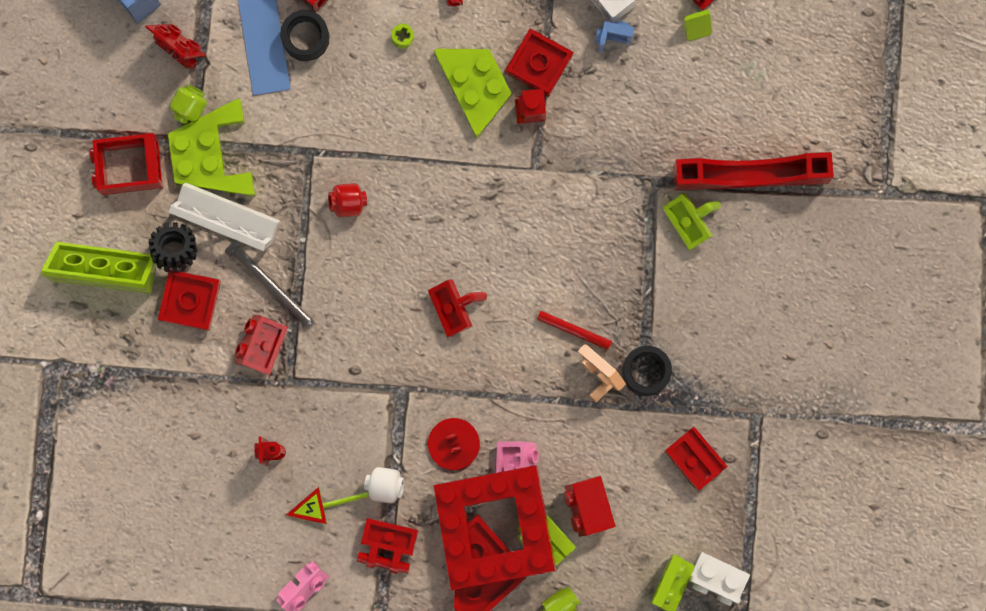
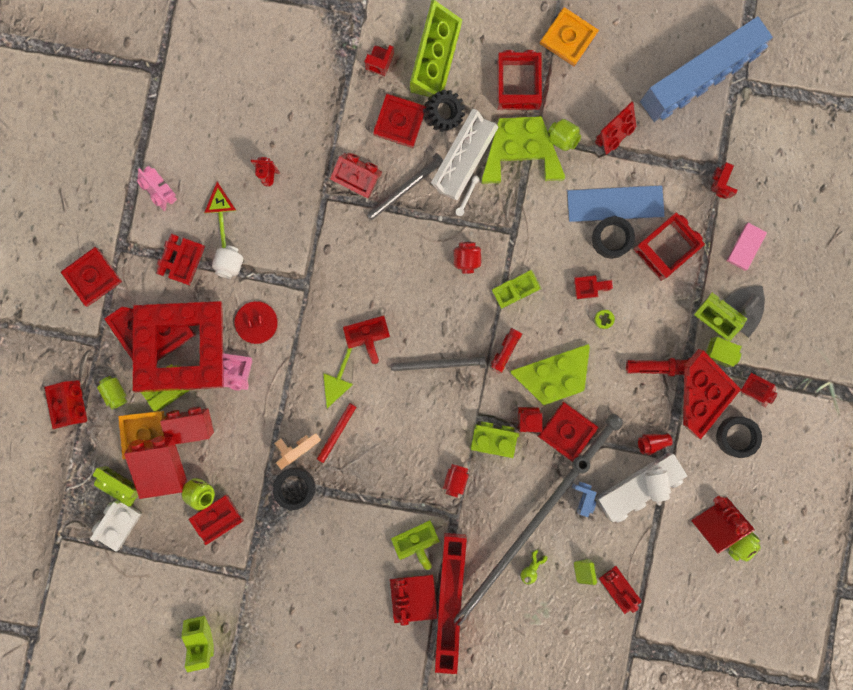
camera: 95 degrees right, 5 degrees up
none -> light orange plate [118,411,165,459]
none -> red brick [124,436,187,499]
none -> lime head [181,478,215,510]
none -> lime brick [181,616,214,673]
none -> lime piece [323,348,354,409]
none -> red panel [364,45,394,77]
none -> red hinge [390,575,437,626]
none -> flat silver bar [391,353,486,371]
none -> red brick [442,464,469,498]
none -> dark grey bar [454,414,623,626]
none -> white hinge [456,176,480,217]
none -> lime bracket [470,421,519,458]
none -> red plate [491,328,523,374]
none -> lime slope [492,270,542,309]
none -> lime arm [520,550,548,585]
none -> light orange plate [540,7,599,67]
none -> red plate [574,275,613,300]

